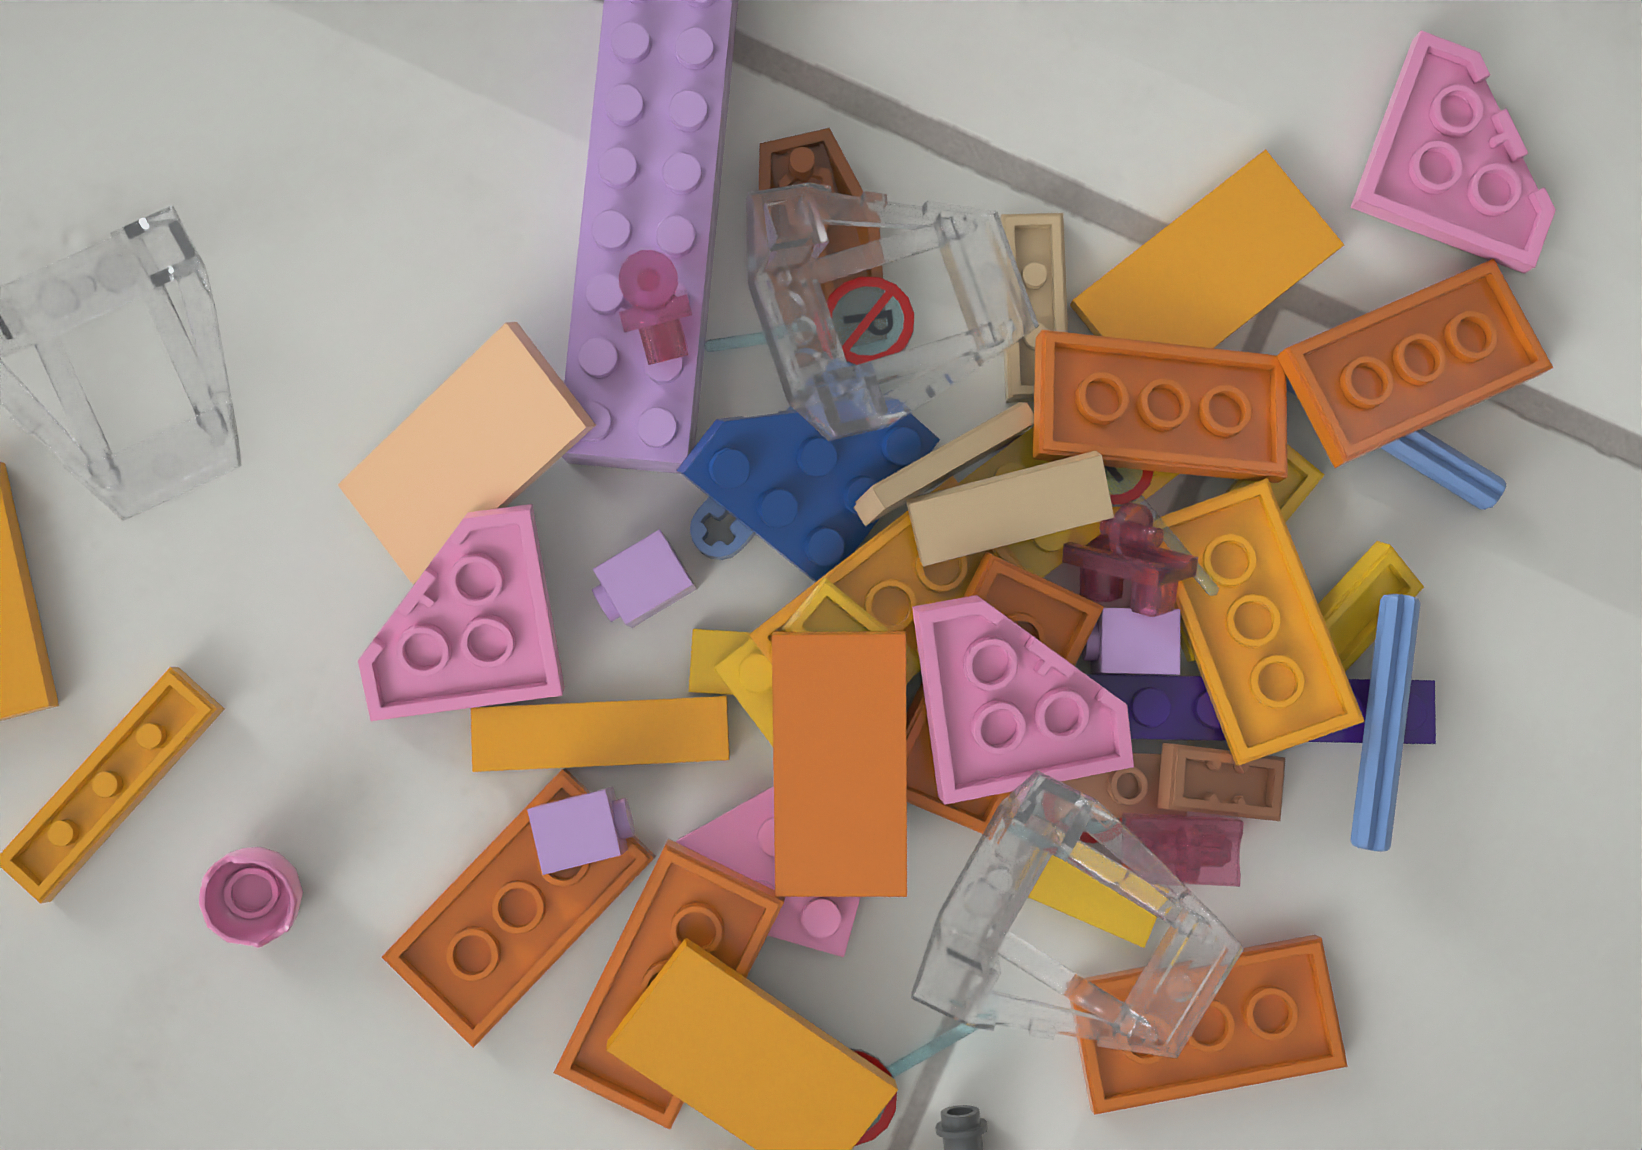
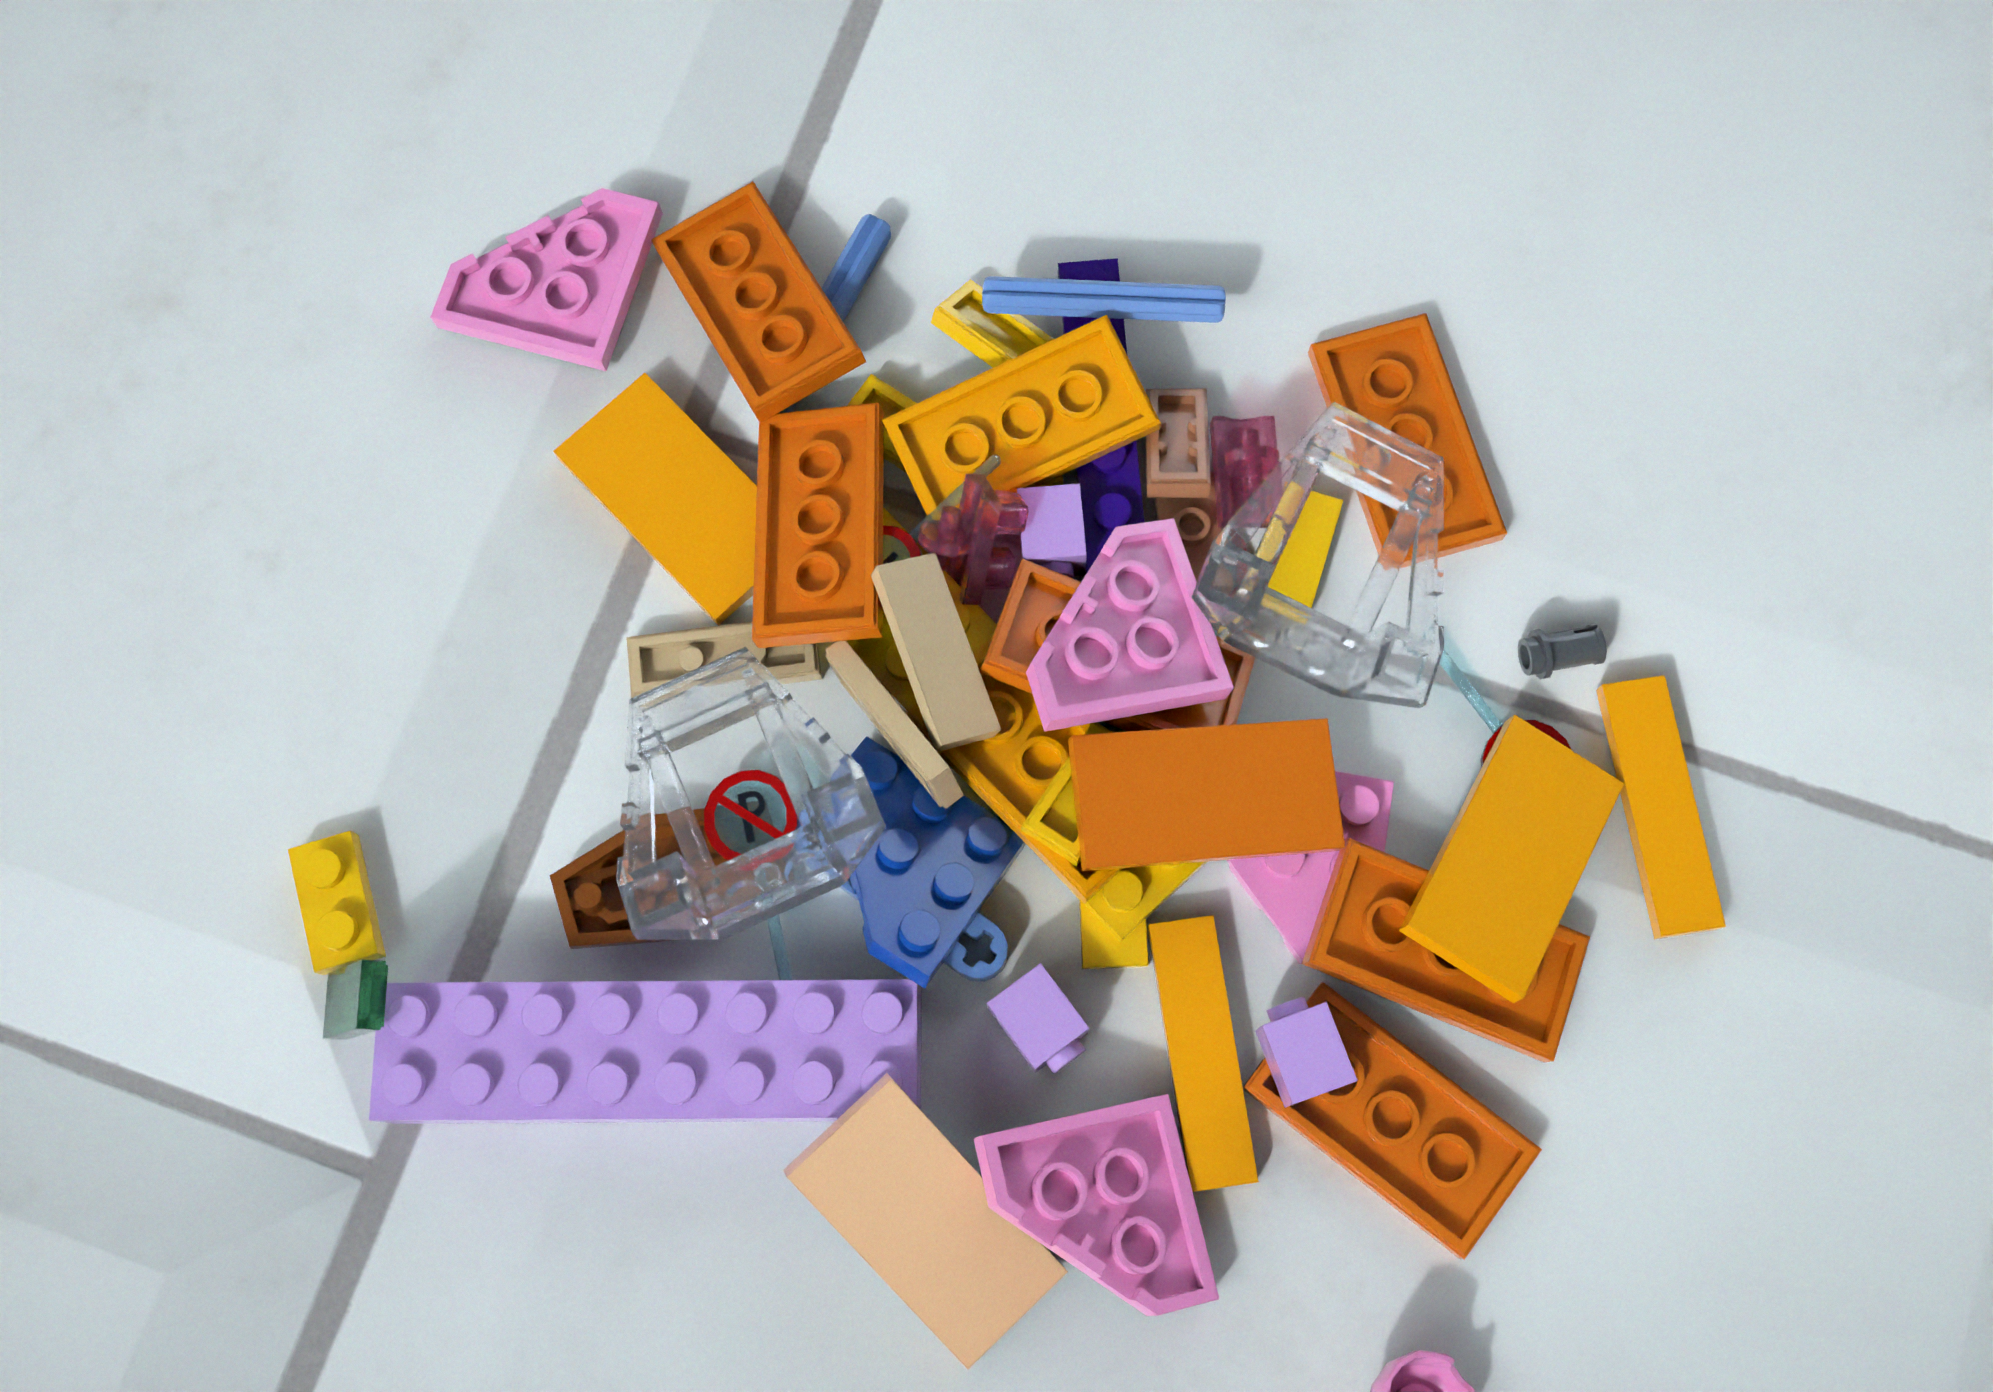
camera: 85 degrees left, 10 degrees down
clear pink hips [618,250,692,365] -> none

